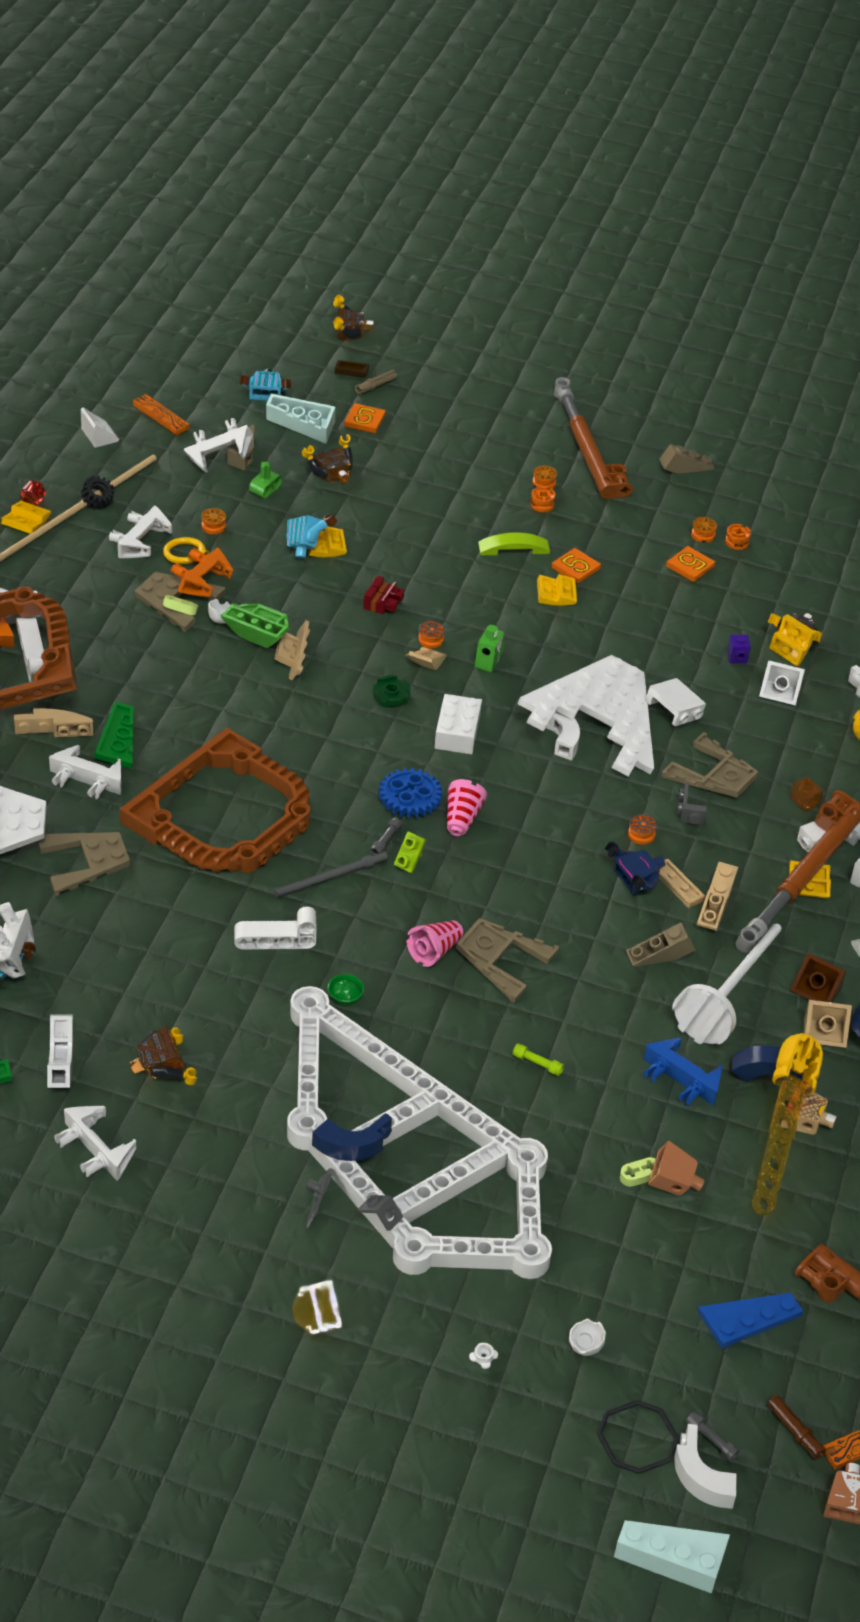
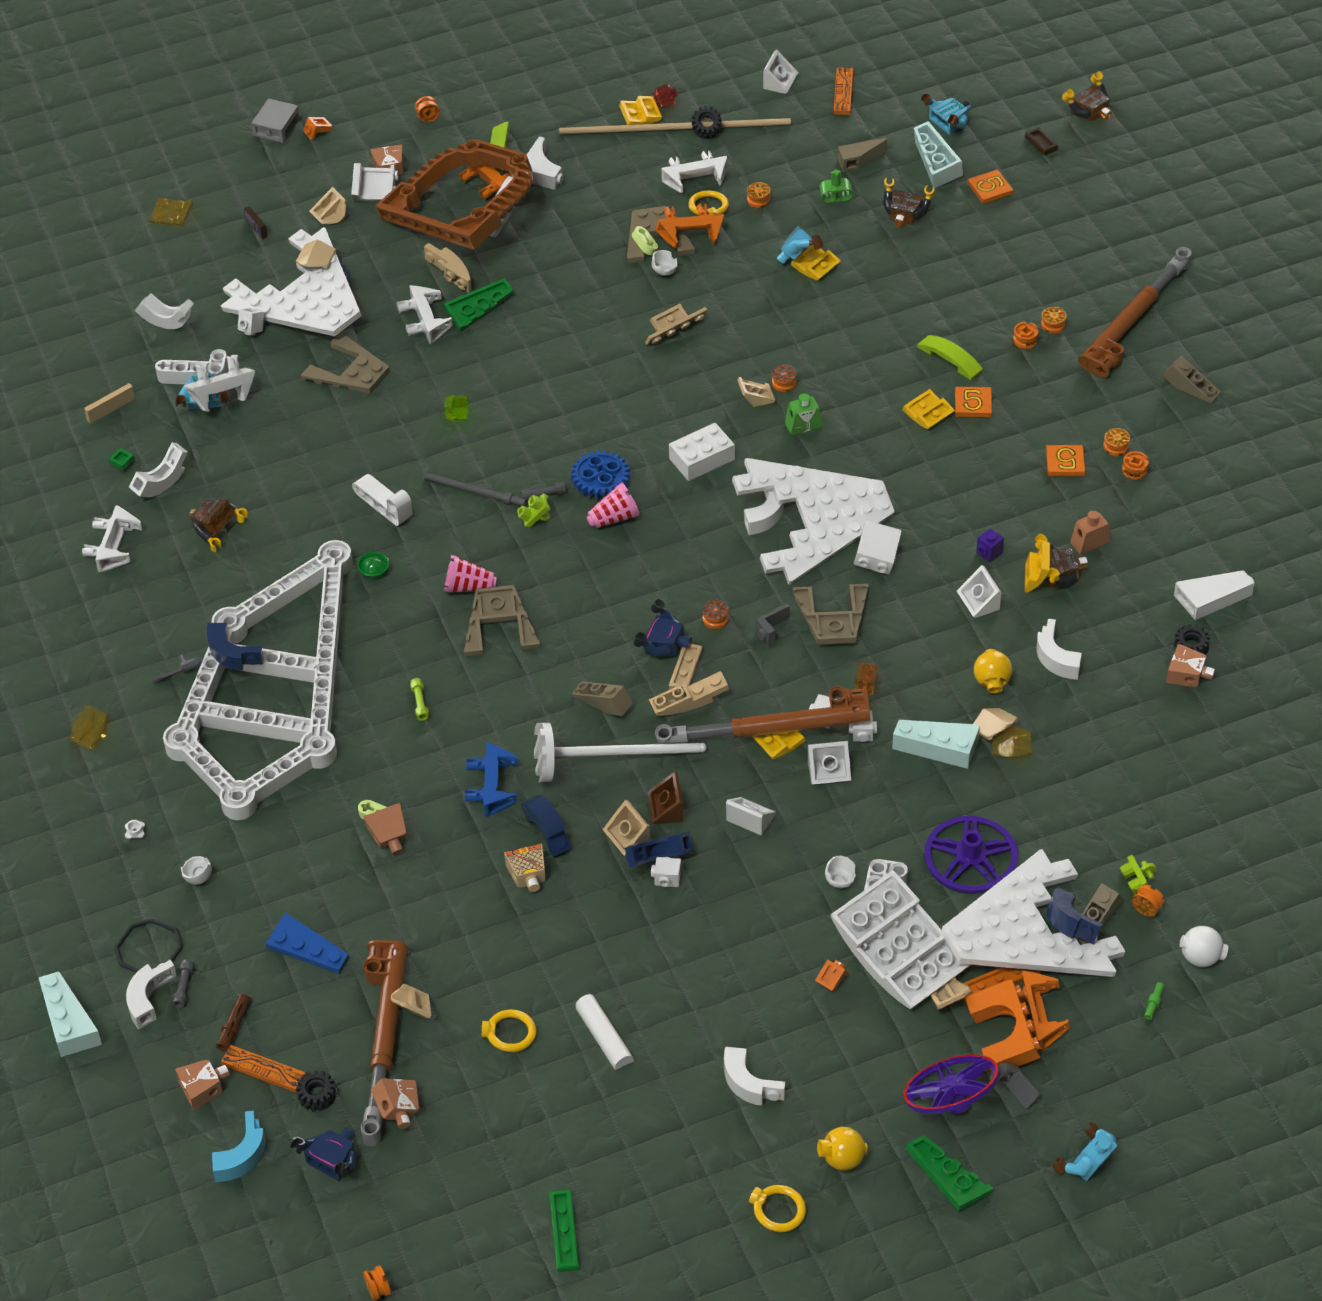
camera: 55 degrees right, 5 degrees up
dark orange arch [120,728,310,873] -> none
white hose [184,418,253,473] -> none
bright green wedge [221,604,289,648] -> none
dark tan axle [355,370,397,395] -> none
dark grey bracket [358,1195,403,1231] -> none
dark red hips [363,575,405,615] -> none
dark green plate [373,675,411,708] -> none
clear yellow piece [752,1033,823,1216] -> none
none -> clear neon green panel [444,395,469,421]
none -> nougat torso [1070,511,1111,555]

